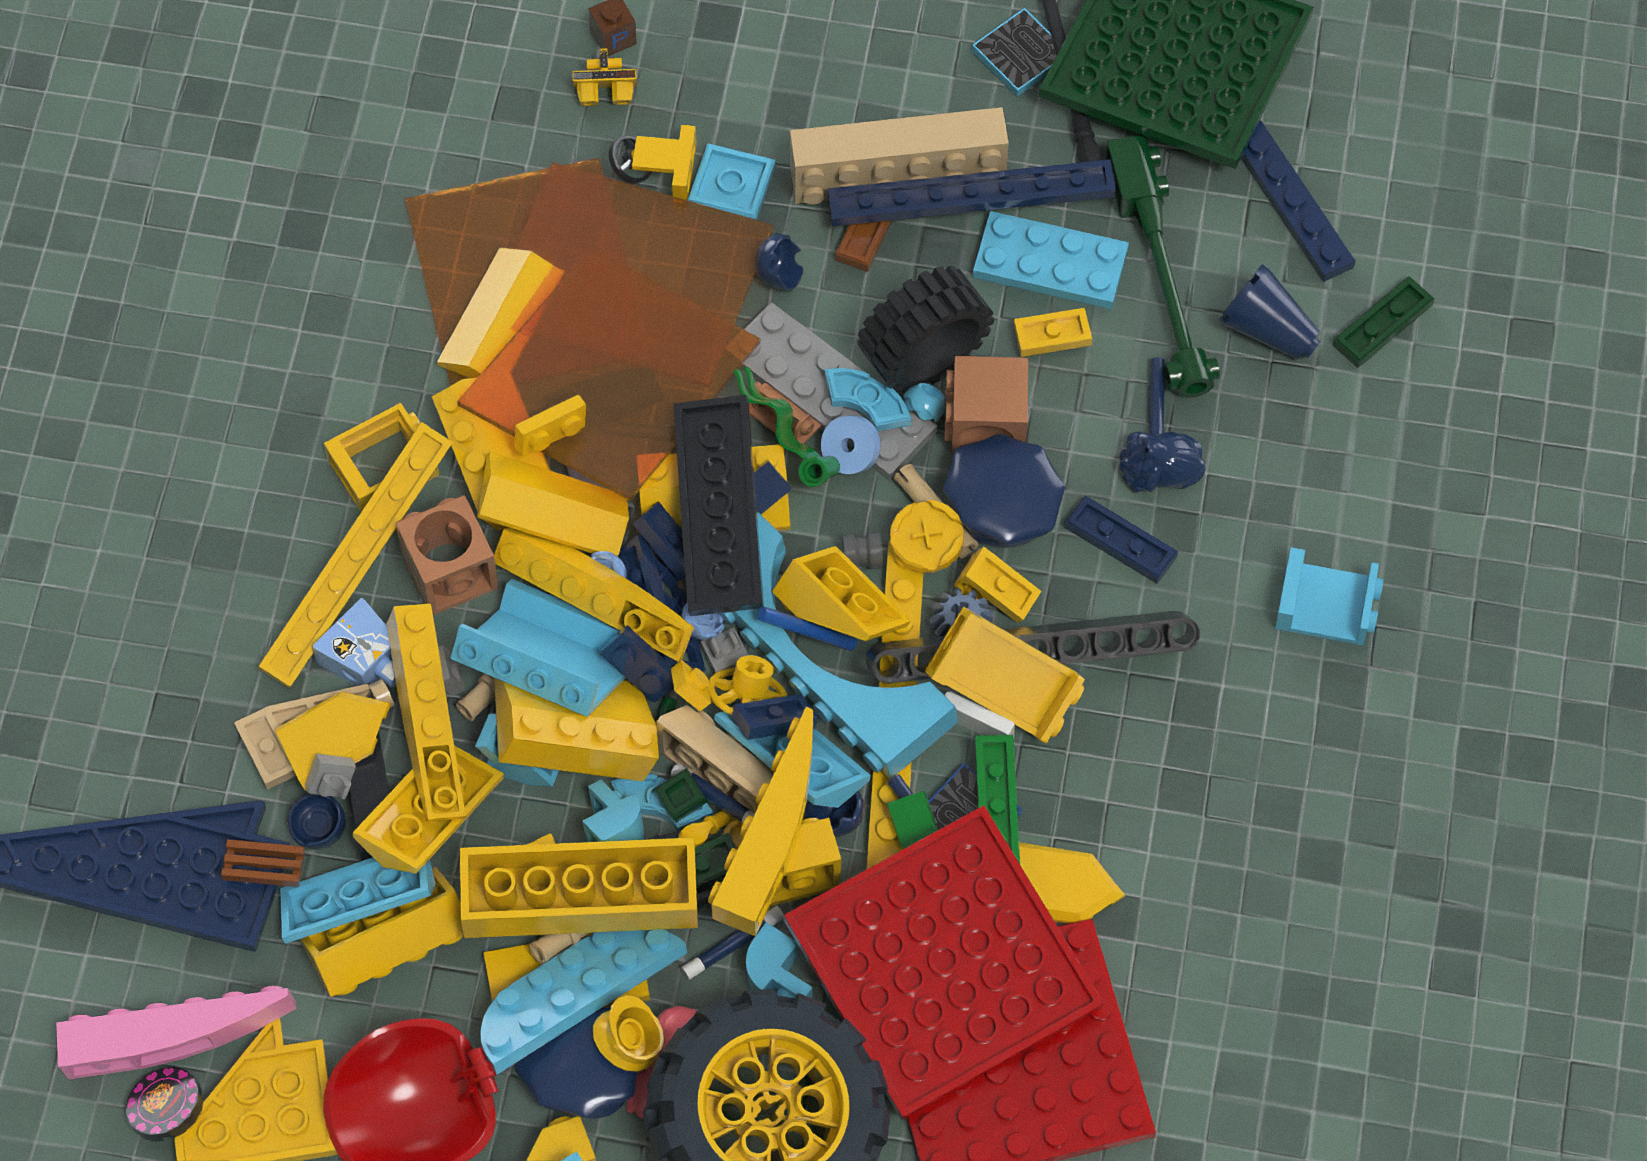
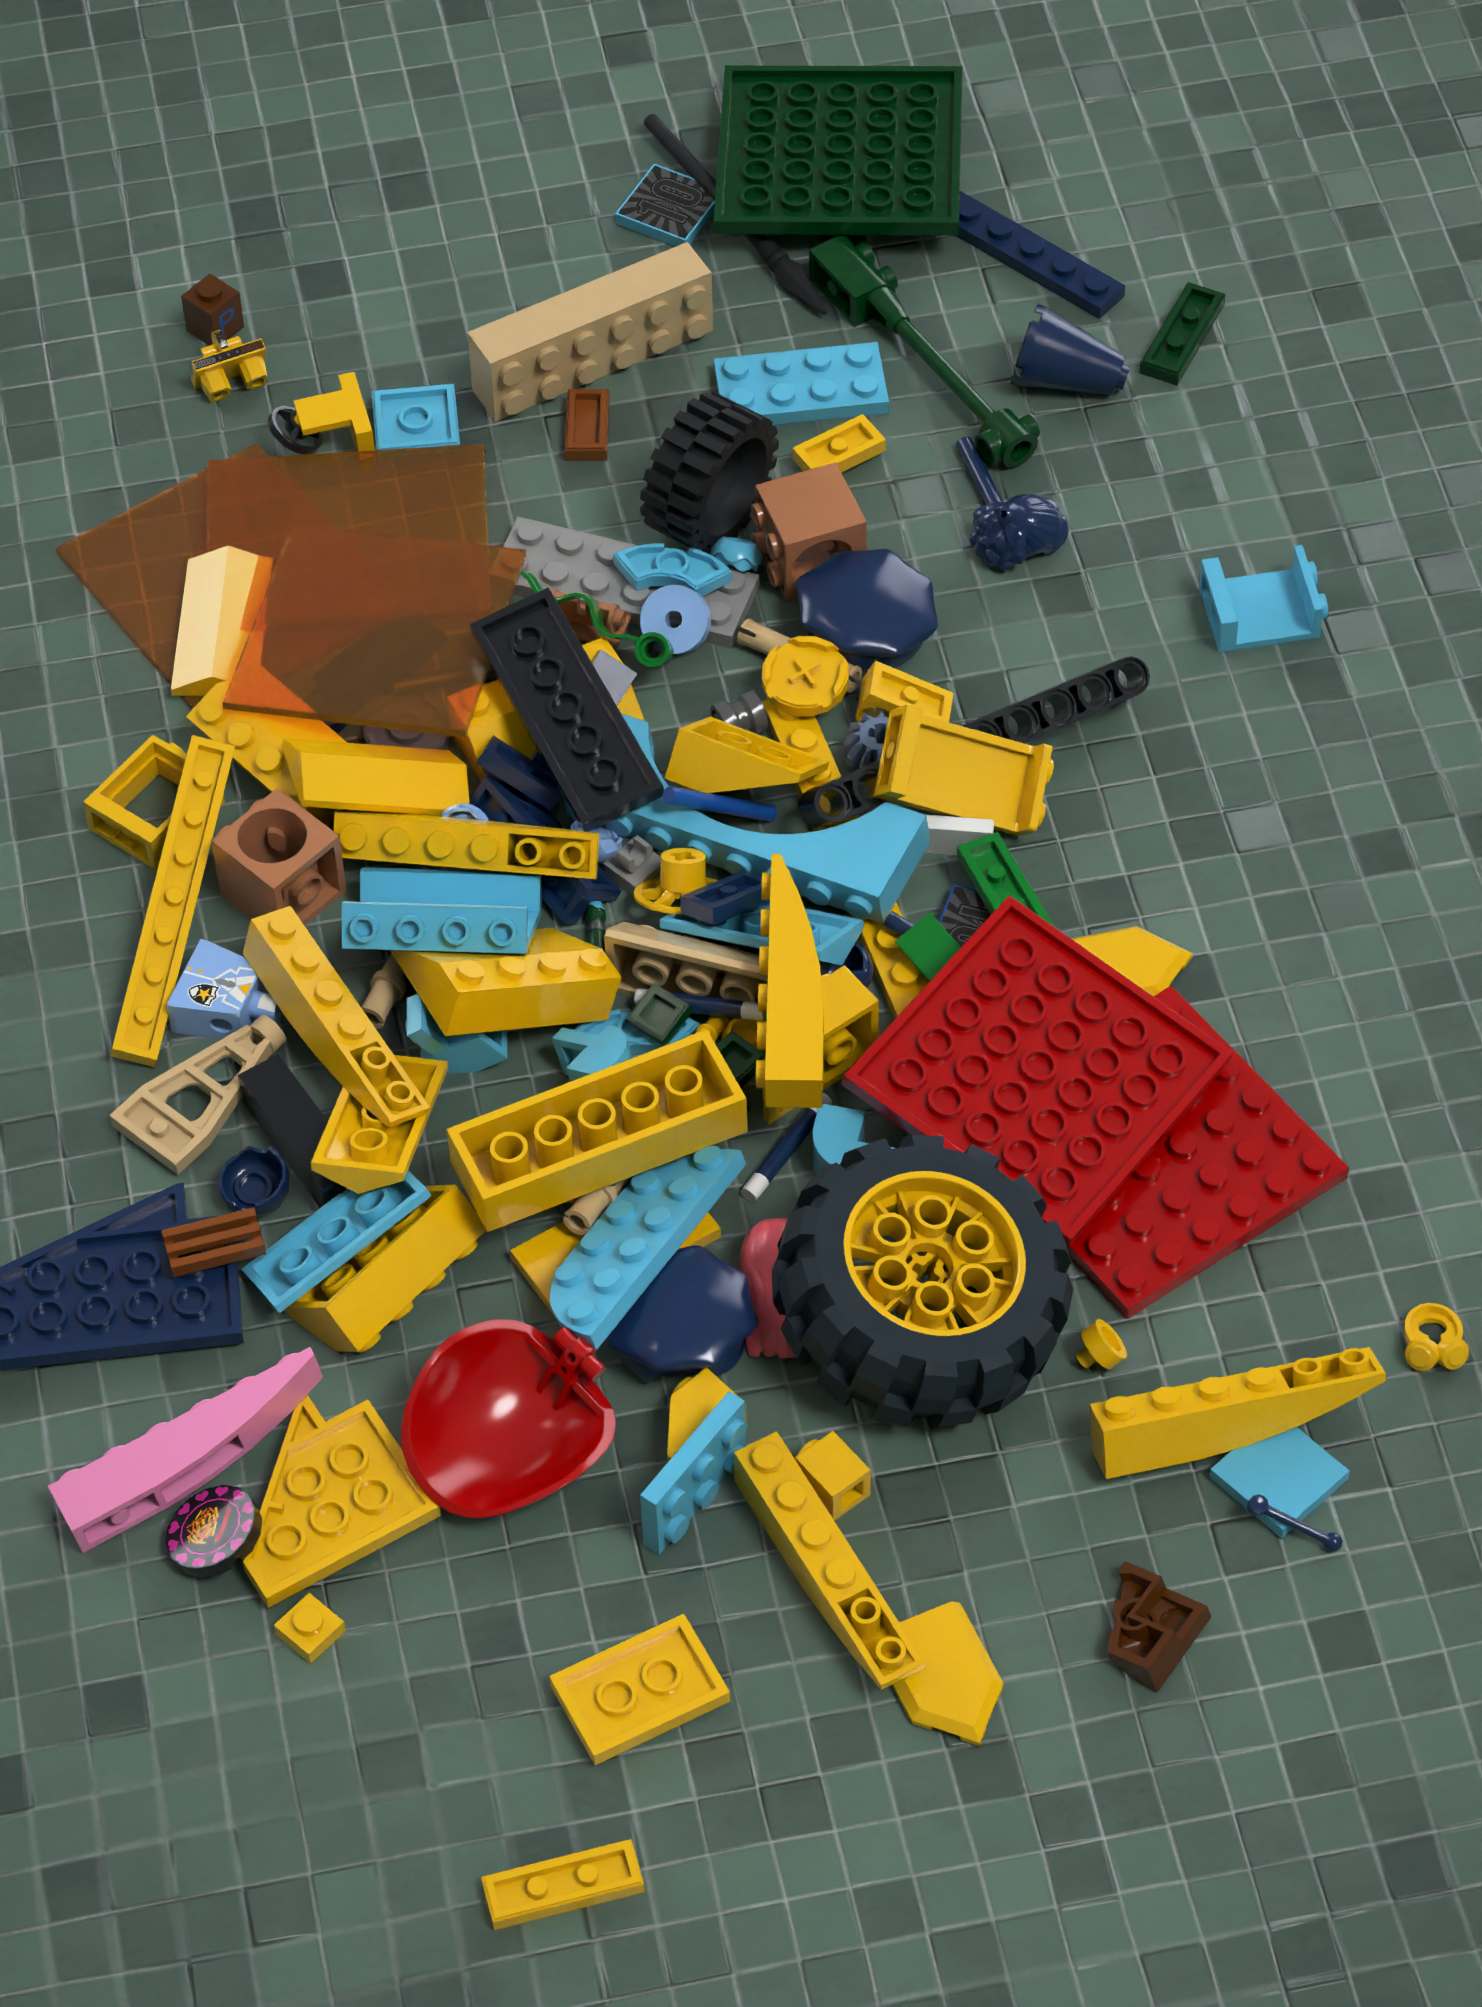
camera: 20 degrees left, 10 degrees down
yellow tile [275,691,391,791] -> none
light grey tile [305,754,356,799] -> none
yellow plate [514,395,586,457] -> none
yellow piece [593,995,664,1072] -> none
dark blue plate [599,625,674,703] -> none
yellow plate [671,660,711,712] -> none
dark blue hair [755,233,804,291] -> none
dark blue plate [828,160,1116,226] -> none
dark blue tile [1064,495,1178,584] -> none

